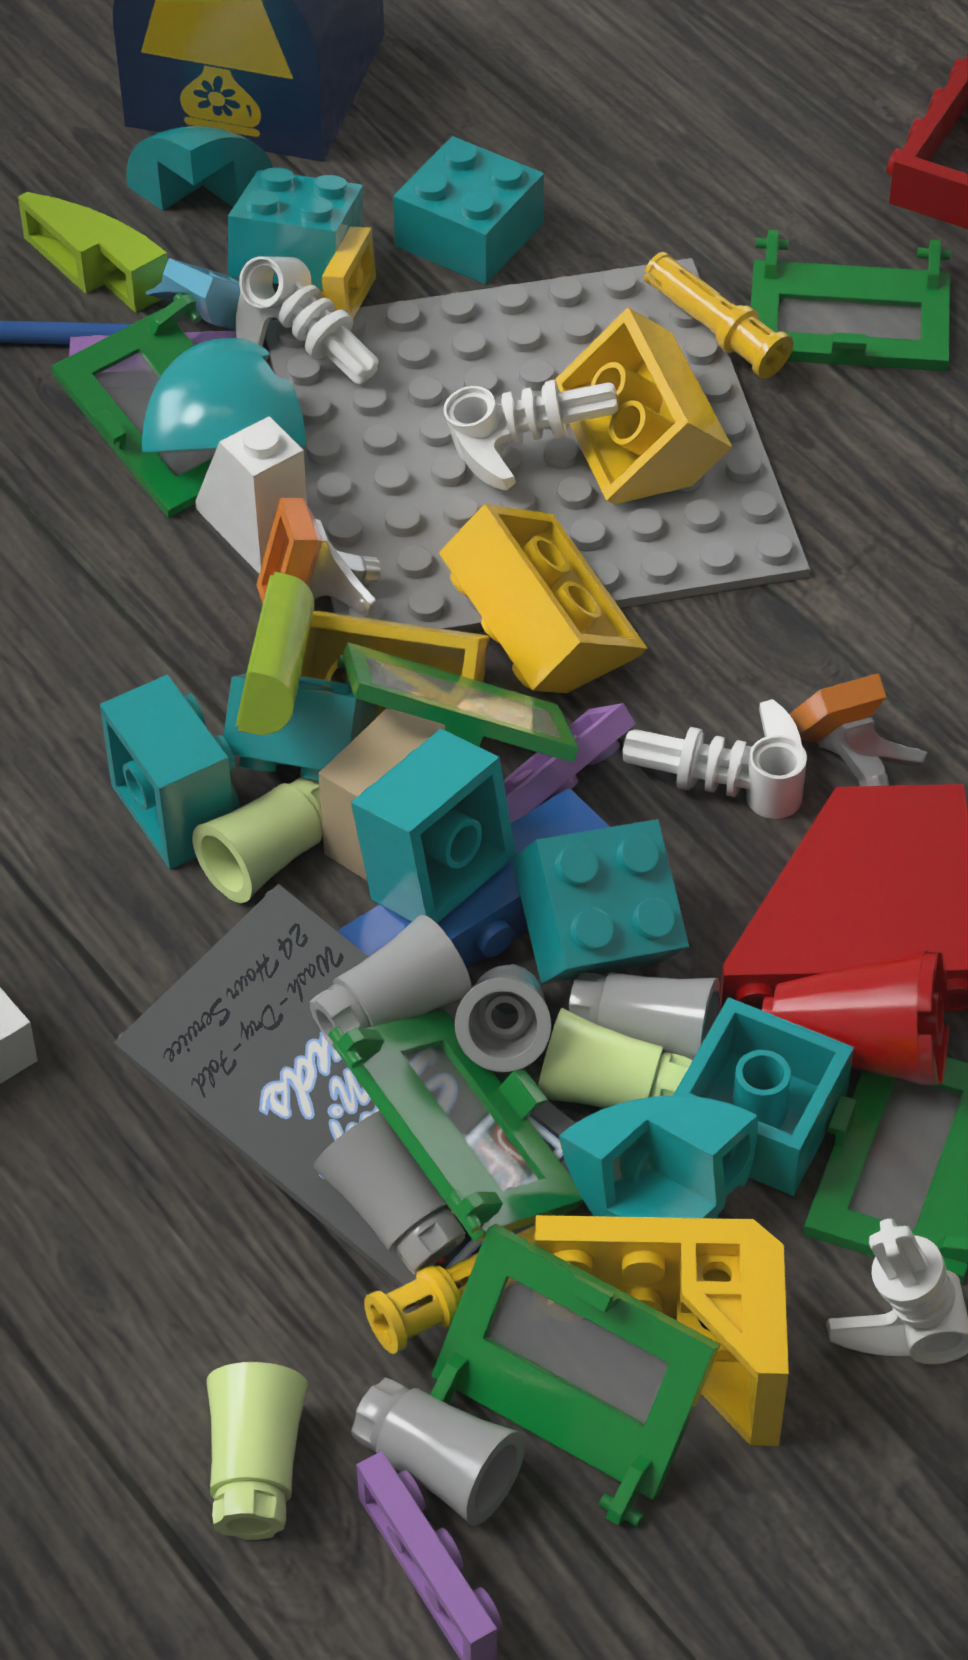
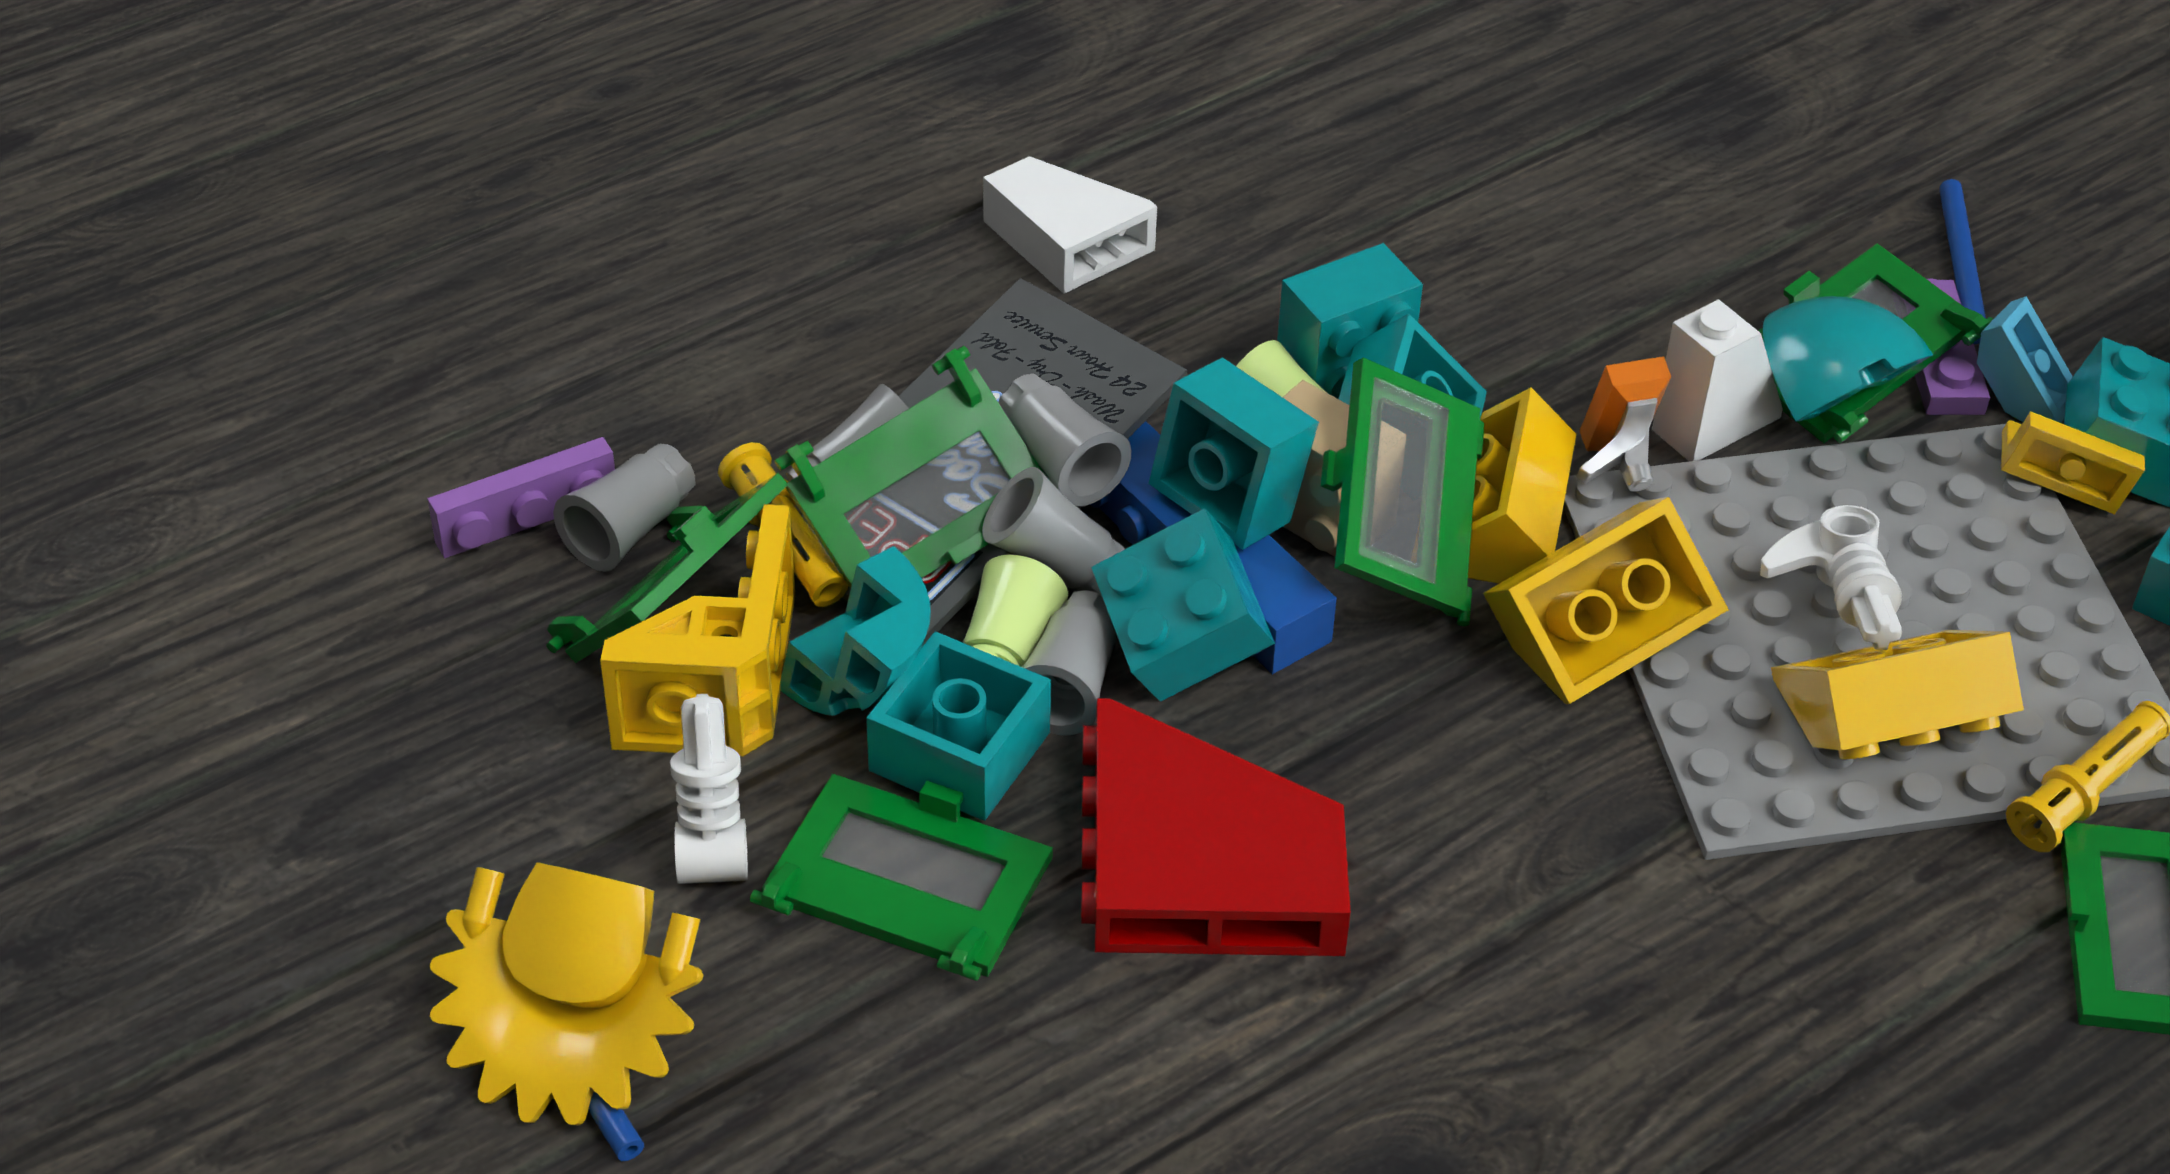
camera: 90 degrees right, 5 degrees down
lime slope [18,192,168,313] -> none
yellowish green plant [206,1362,308,1540] -> none
lime brick [235,572,314,735] -> none
white piece [236,256,379,385] -> none
medium lavender plate [504,703,636,823] -> none
white piece [623,699,807,819] -> none
red cone [762,950,949,1086] -> none
piece [789,673,928,786] -> none

